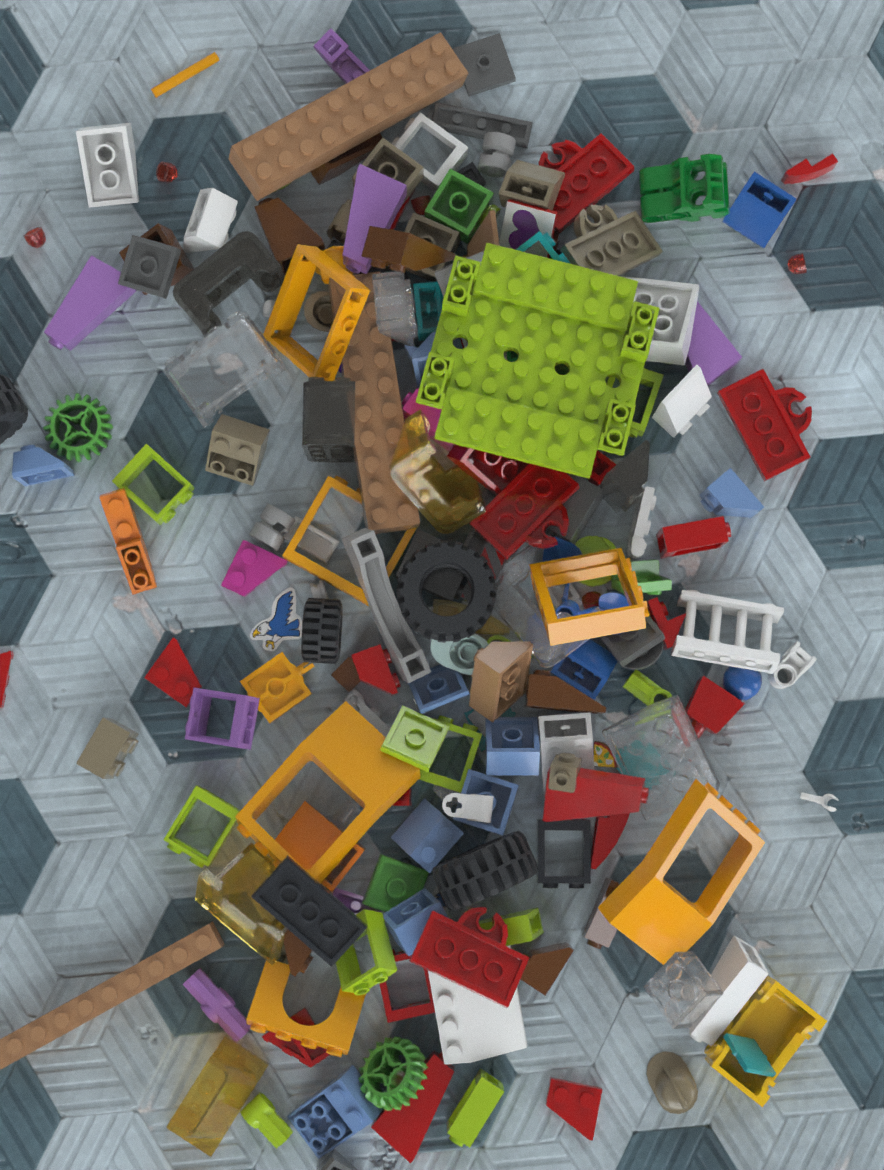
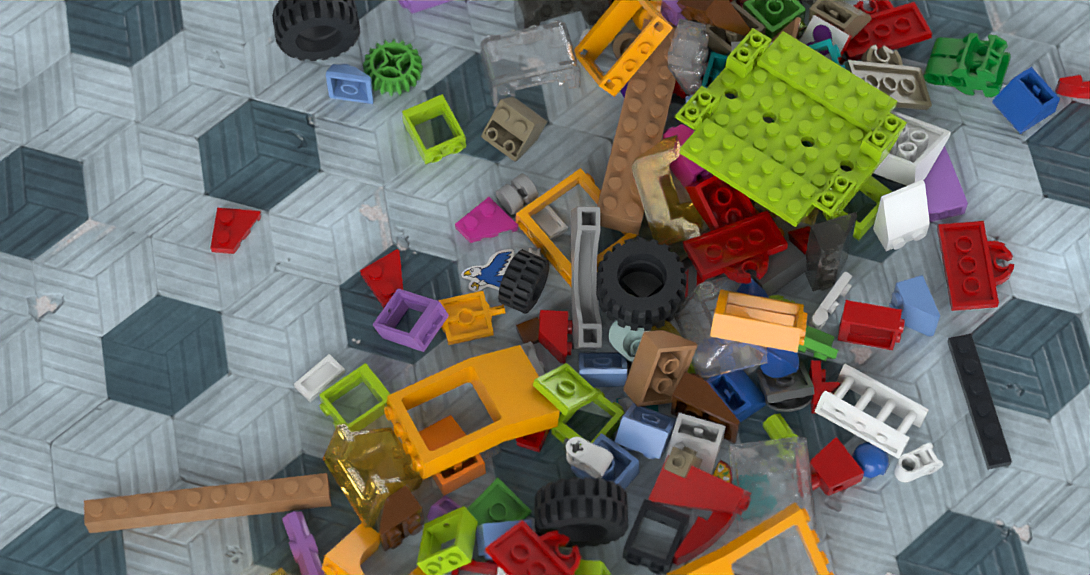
camera: 25 degrees right, 20 degrees down
dark tan brick [76,717,139,779] -> none
orange slope [99,488,157,595] -> none
black tile [251,855,368,967] -> none
clear smoke windscreen [302,377,356,463] -> none
medium blue slope [391,798,464,873] -> none
clear red hinge [787,253,807,274] -> none
none -> white tile [294,354,346,402]
none -> black plate [947,334,1012,470]

